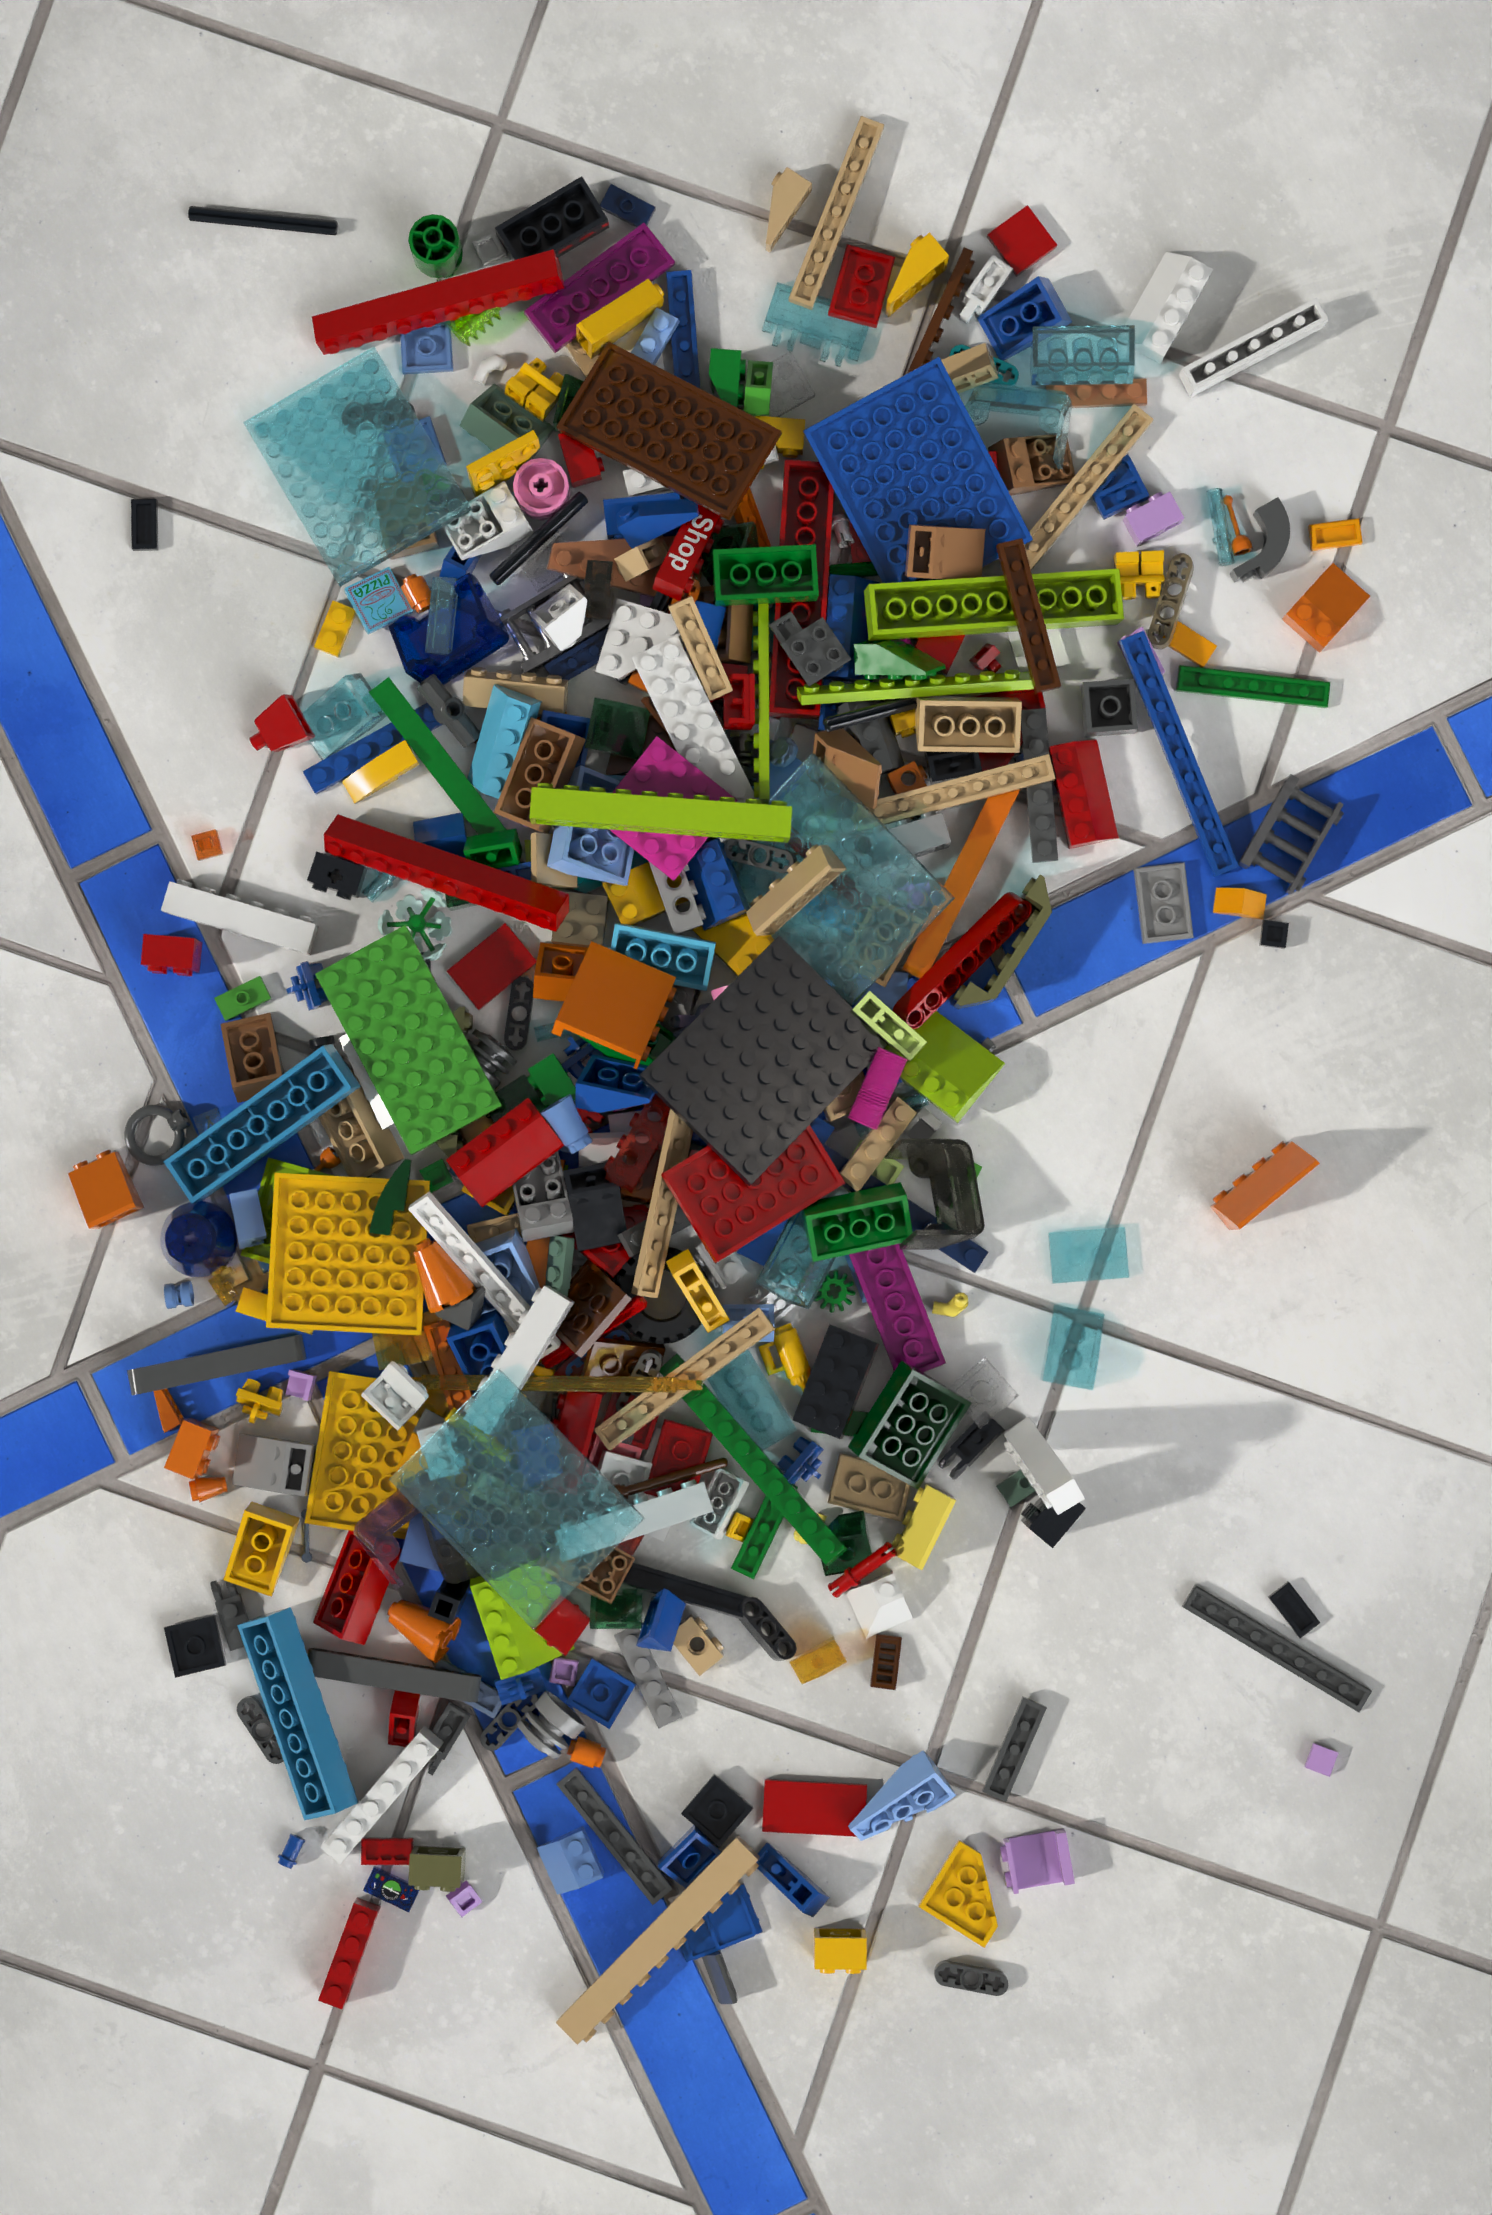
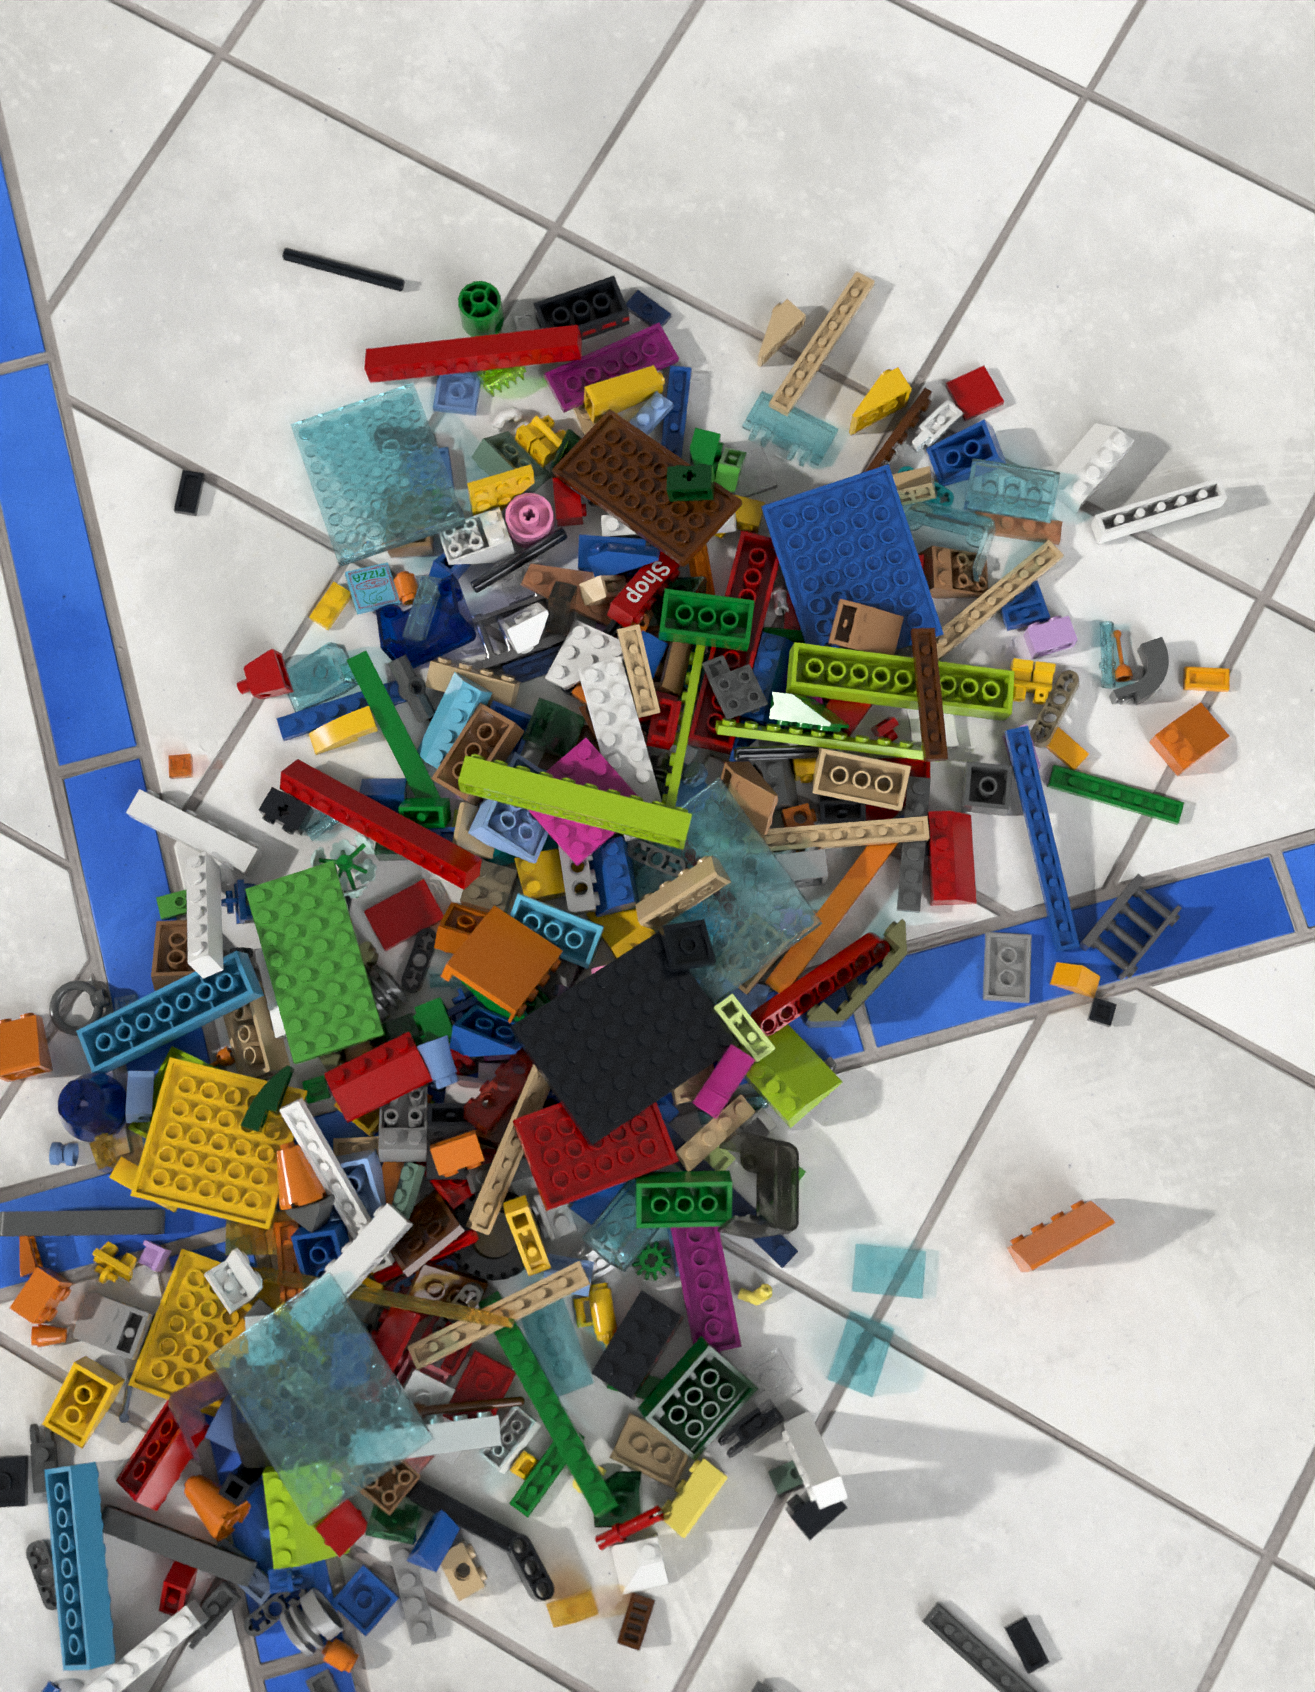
camera: 10 degrees right, 10 degrees down
red brick [141,934,202,977] -> none
lavender tile [549,1657,579,1686] -> none
blue hips [777,1437,824,1485] -> none
red tile [828,244,895,328] -> none
none -> white brick [186,851,223,978]
none -> orange brick [430,1130,485,1177]
none -> black plate [659,919,716,972]
none -> dark green brick [666,464,715,502]

